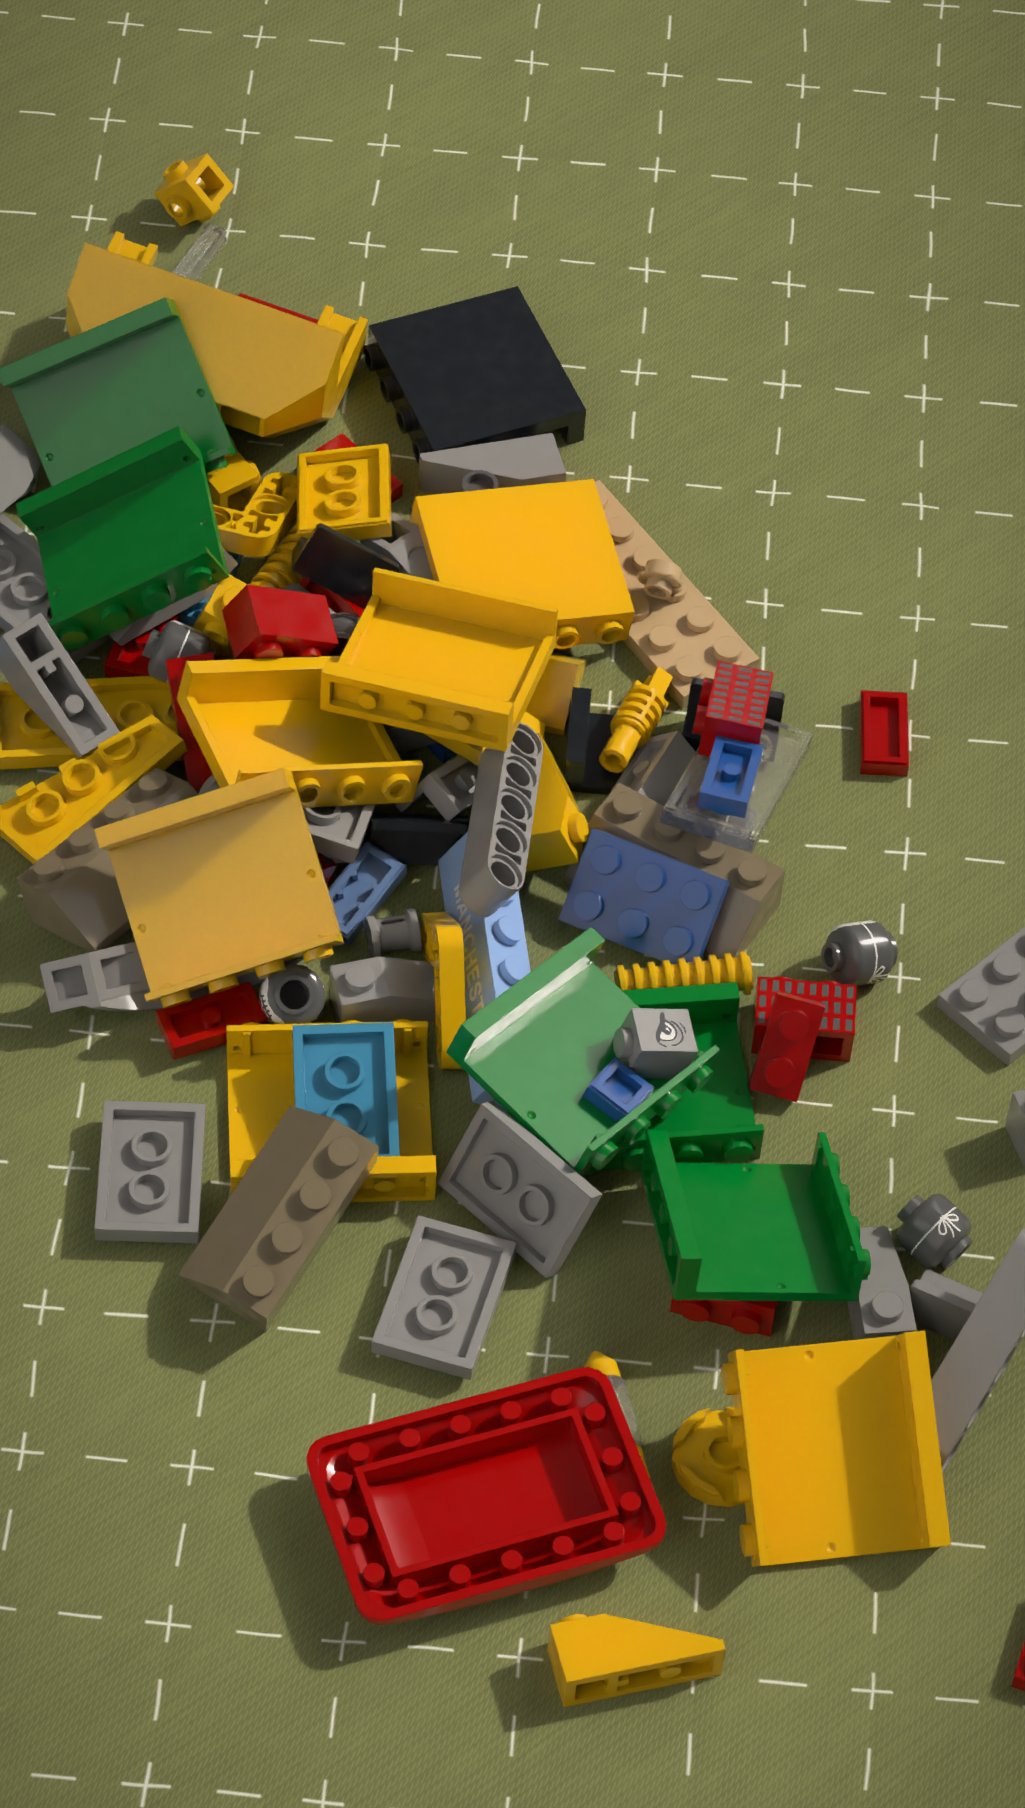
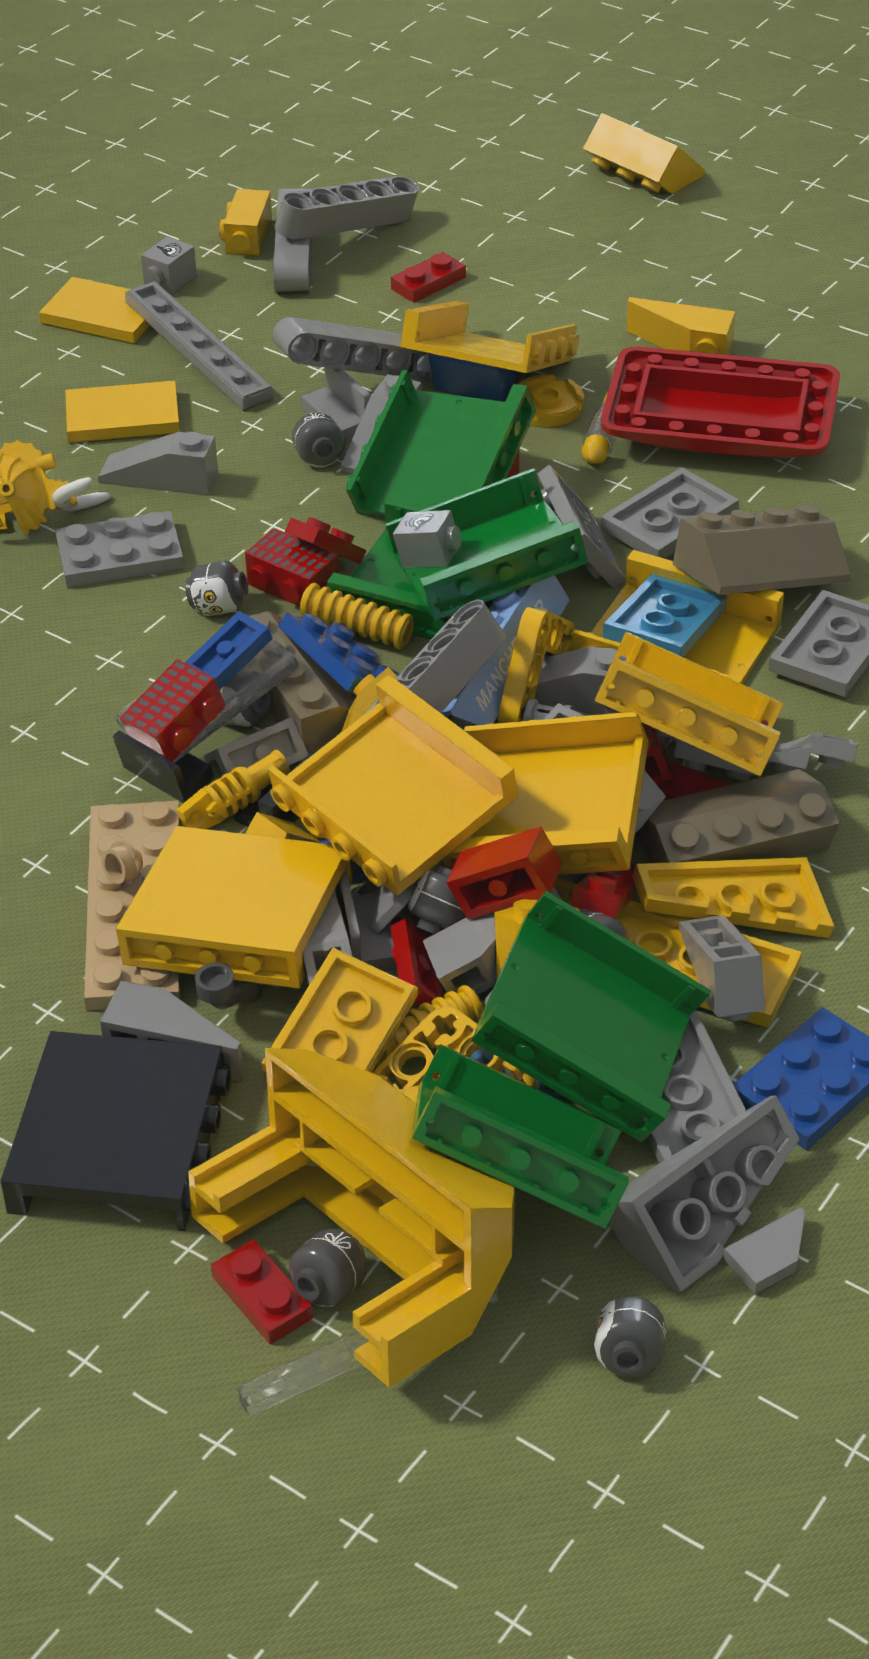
camera: 145 degrees left, 10 degrees down
yellow brick [153,153,234,226] -> none
black panel [291,523,399,608] -> none
blue tile [582,1057,654,1123] -> none
red tile [859,690,909,777] -> none

